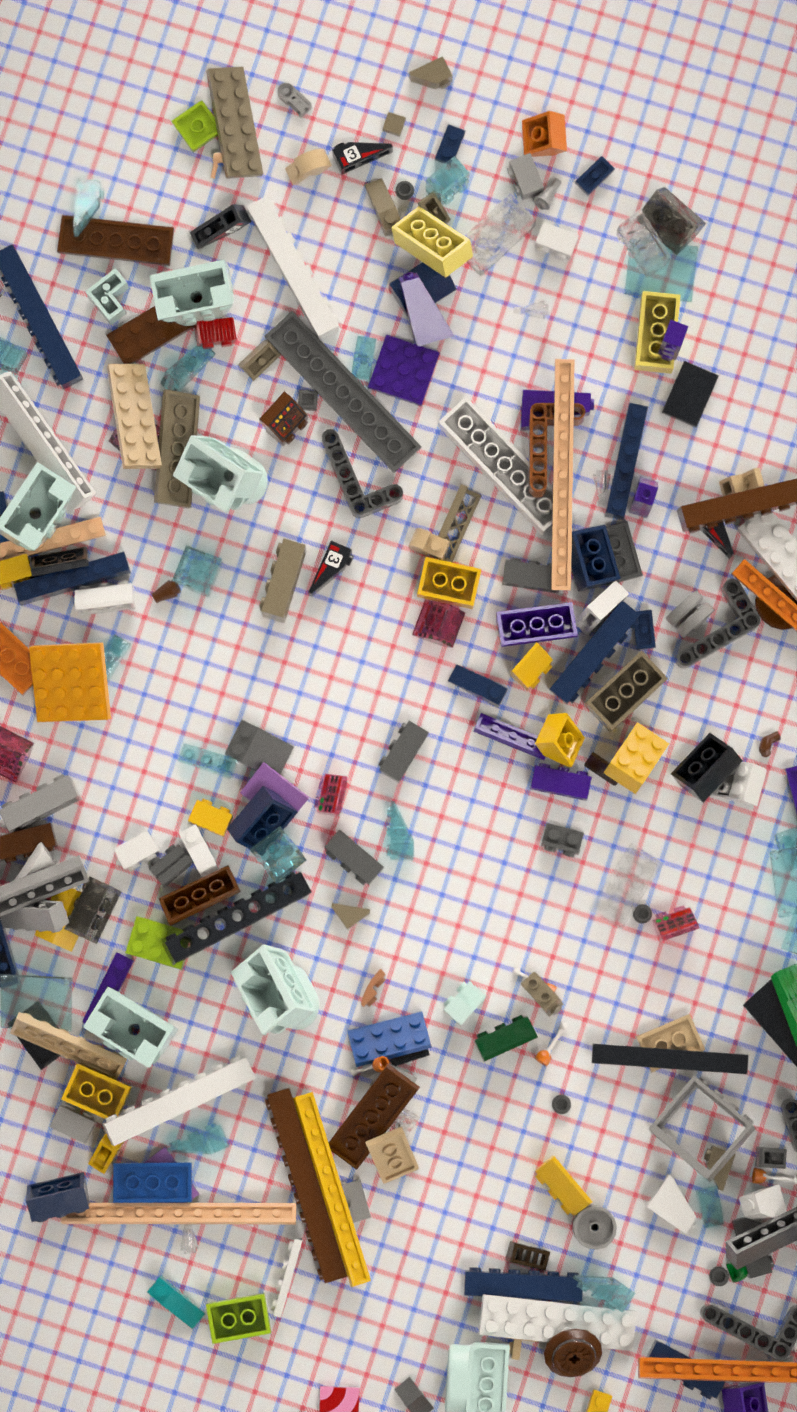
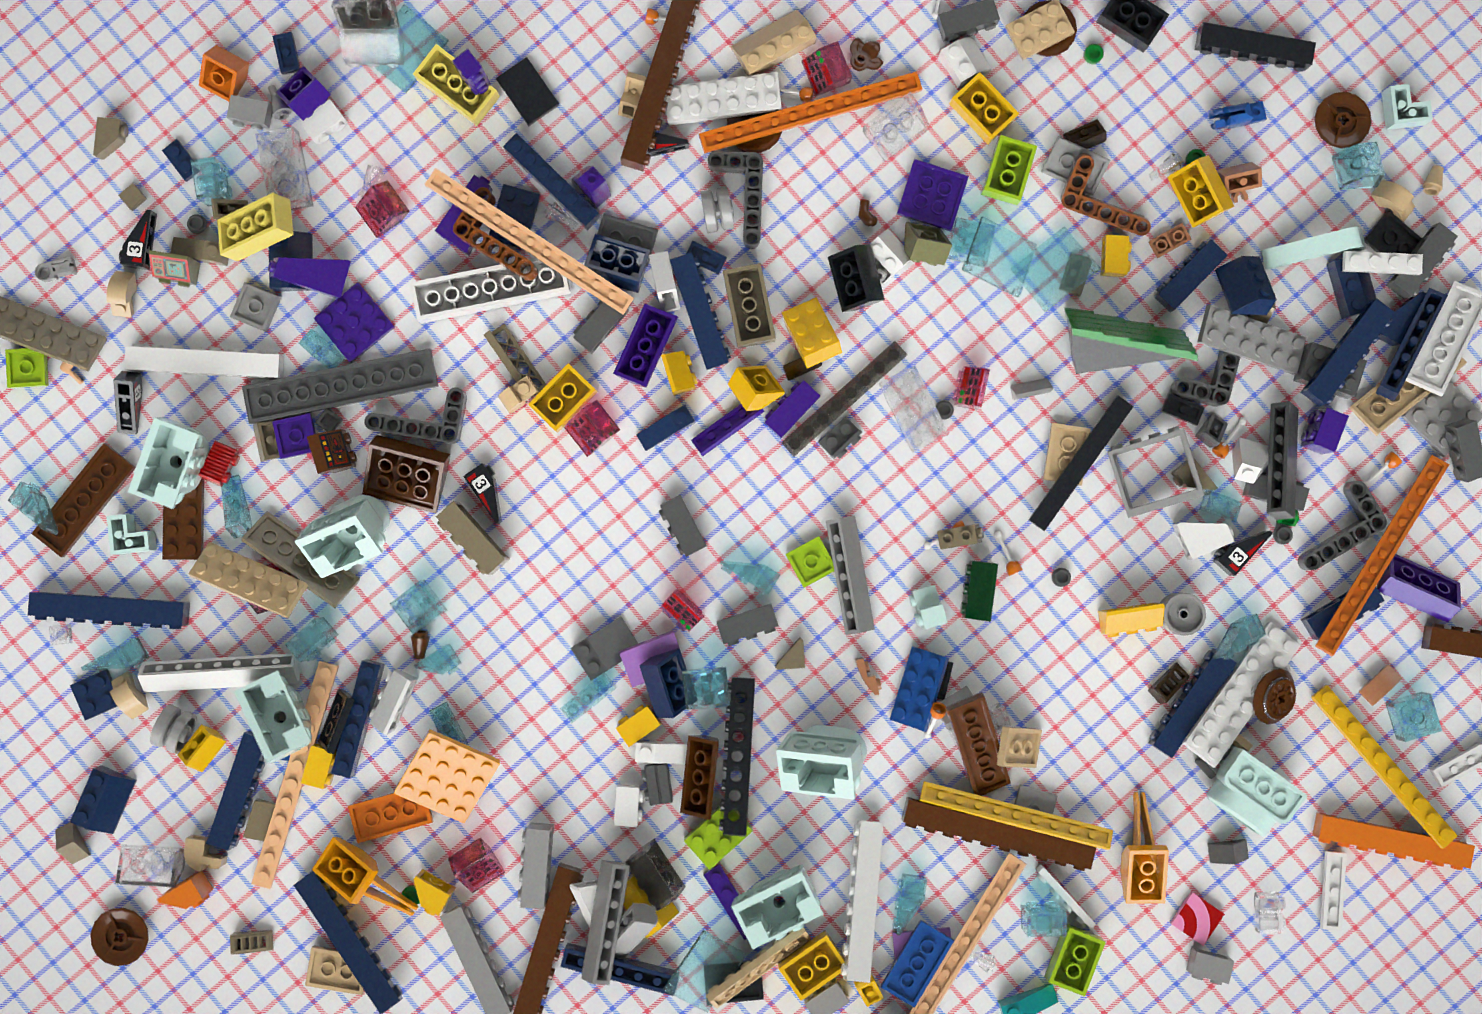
camera: 65 degrees left, 5 degrees up
none -> slope [149,250,200,288]
none -> light grey tile [230,282,282,332]
none -> dark purple plate [272,413,316,459]
none -> dark purple brick [276,66,331,121]
none -> clear light blue brick [285,617,339,662]
none -> clear pink slope [355,180,410,238]
none -> reddish brown slope [362,435,450,514]
none -> clear light blue slope [414,644,462,675]
none -> dark blue plate [489,184,541,249]
none -> clear smoke plate [781,341,908,457]
none -> lime plate [785,536,834,588]
none -> light grey brick [826,516,875,635]
none -> olive slope [904,222,952,266]
none -> light grey slope [1010,378,1053,400]
none -> clear light blue brick [1021,901,1067,937]
none -> light orange slope [1120,792,1169,904]
none -> black plate [1160,393,1205,426]
none -> dark grey tile [1195,757,1216,779]
none -> black slope [1212,531,1273,576]

